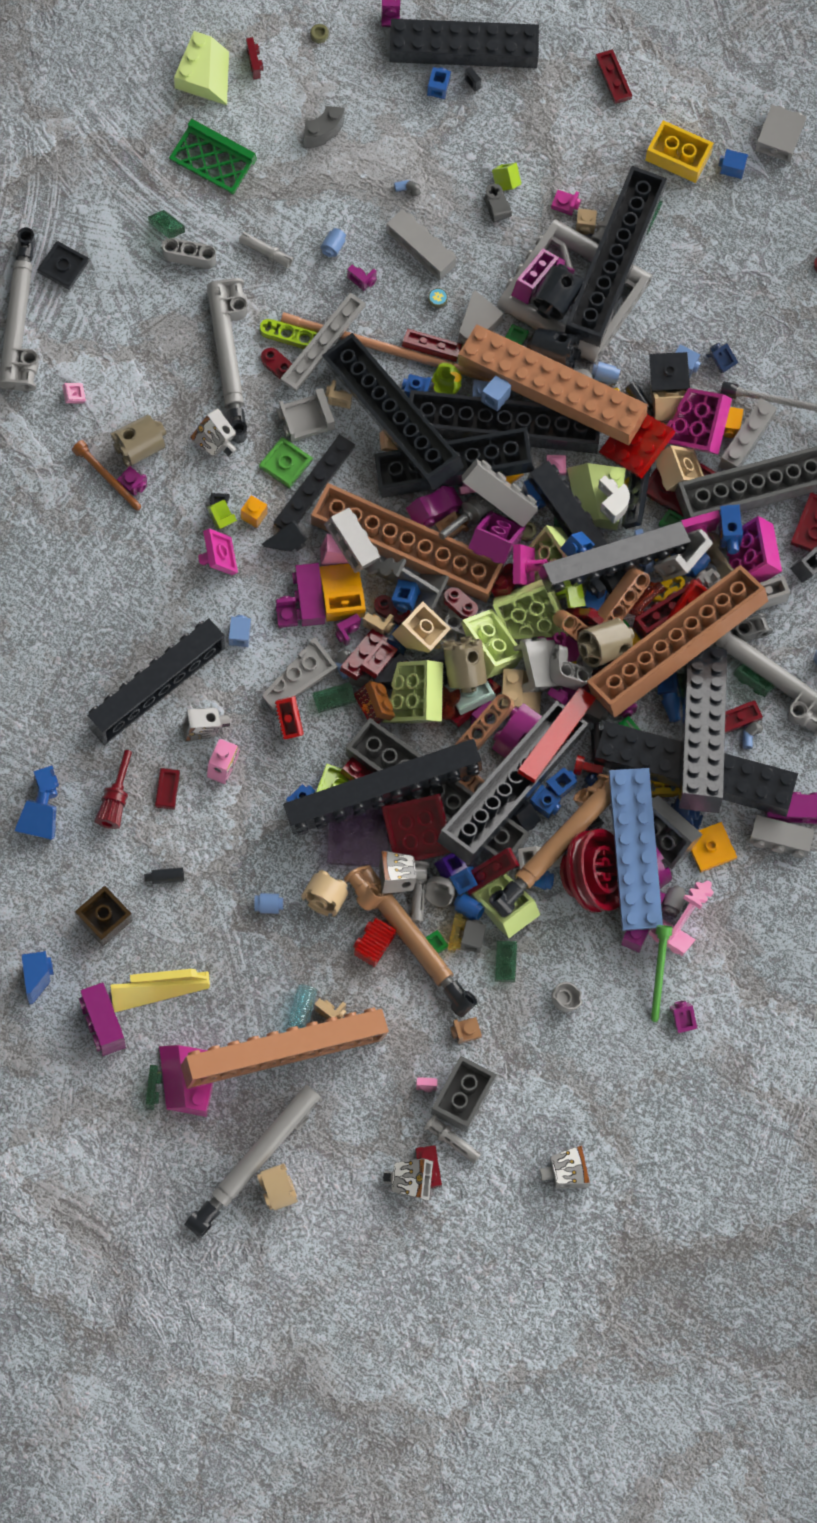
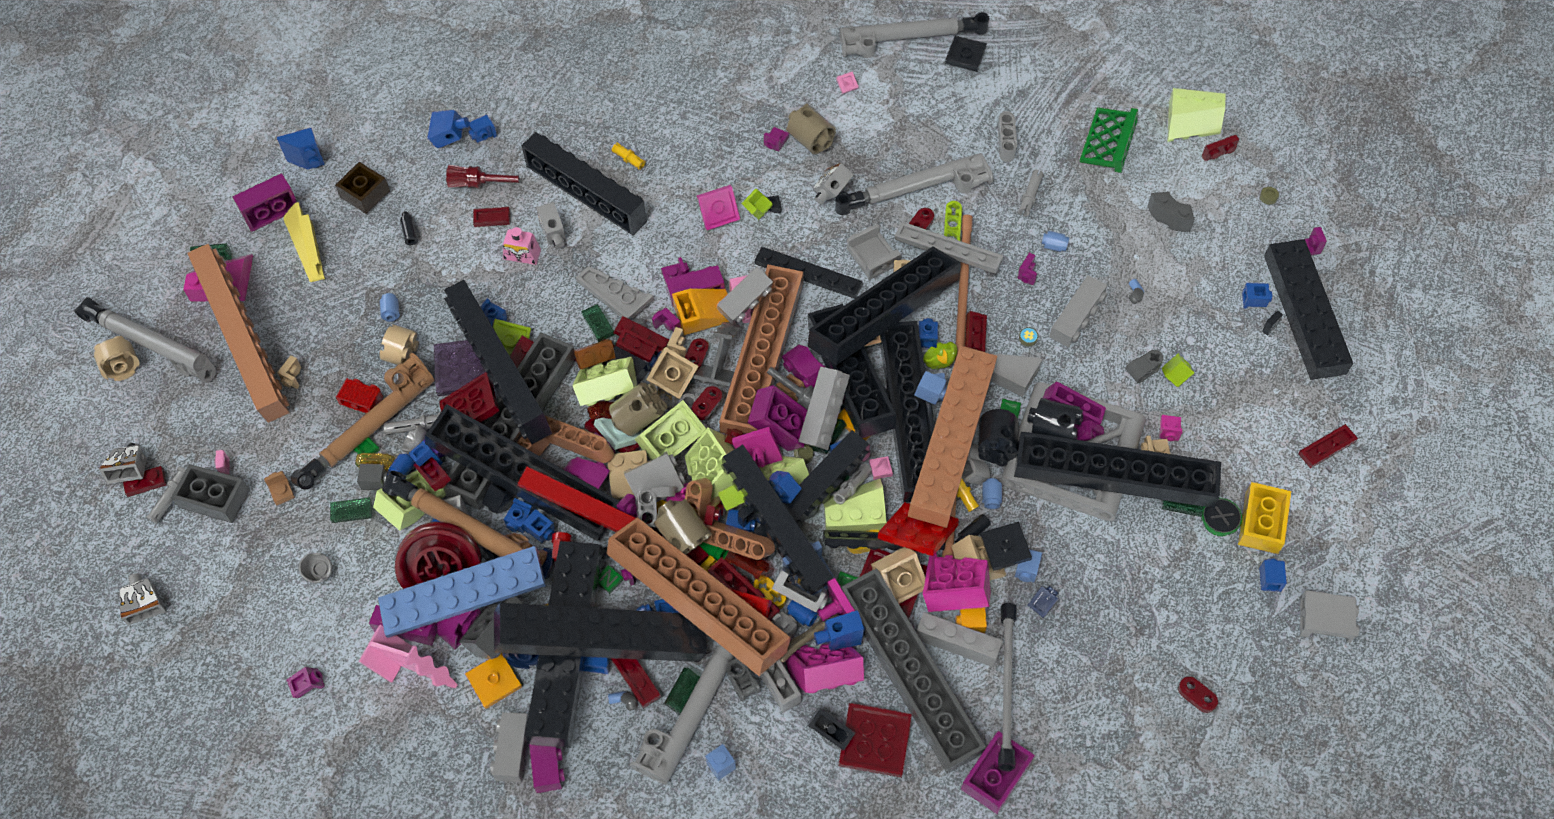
camera: 85 degrees right, 10 degrees down
dark orange piece [72,440,141,511] -> none
clear green plate [148,210,185,239] -> none
medium blue brick [229,615,251,647] -> none
light orange brick [241,495,268,528] -> none
bright green tile [259,437,313,489] -> none
black slope [262,520,308,552] -> none
red brick [275,696,304,739] -> none
clear light blue pin [288,984,318,1029] -> none
light grey torso [379,851,427,894] -> none
blue brick [391,580,421,613] -> none
white brick [598,475,630,524] -> none
bright green piece [651,925,673,1022] -> none
light grey brick [662,886,687,917] -> none
none -> yellow pin [612,142,646,170]
none -> light grey pin [833,464,872,504]
none -> black tile [1201,498,1242,537]

